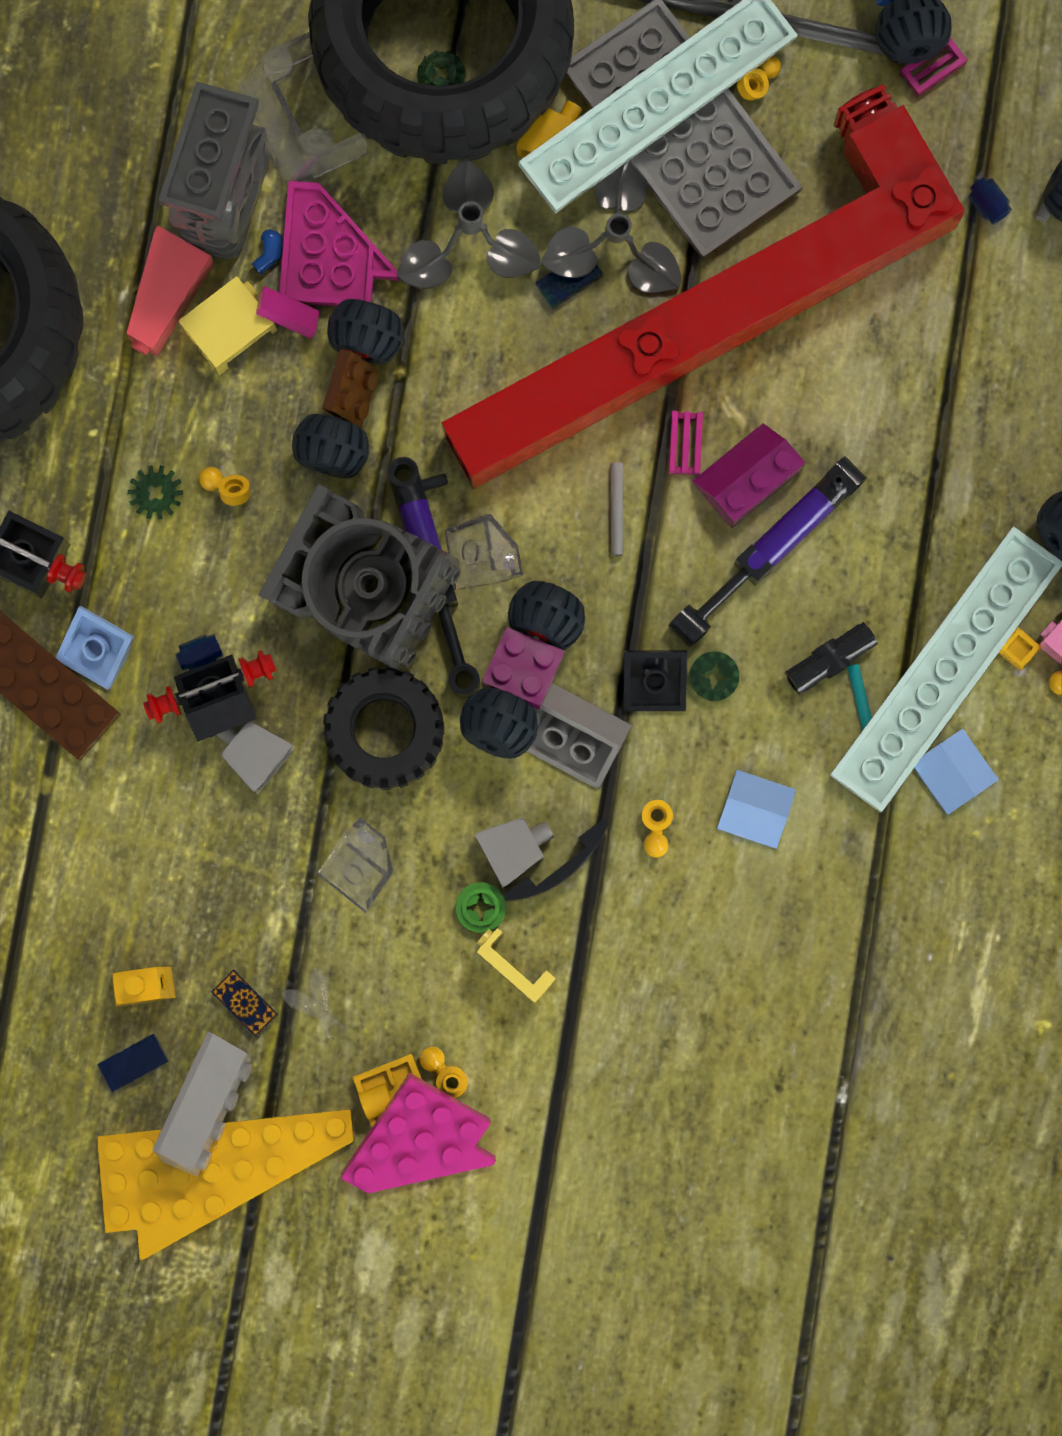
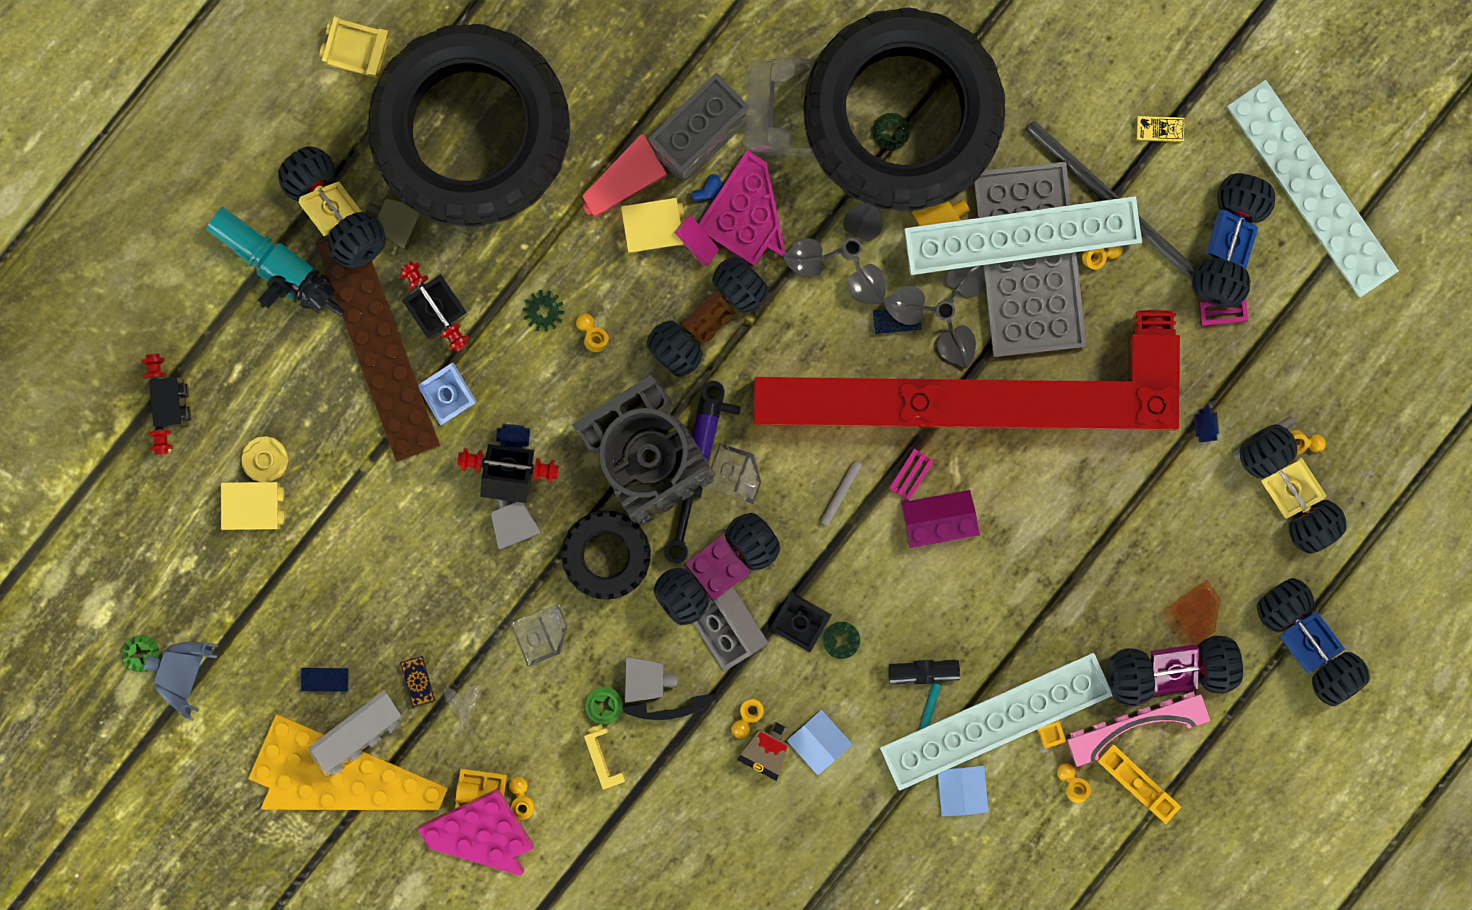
camera: 30 degrees right, 5 degrees up
yellow torso [112,967,176,1007] -> none
piece [668,456,867,648] -> none
none -> torso [737,721,789,781]

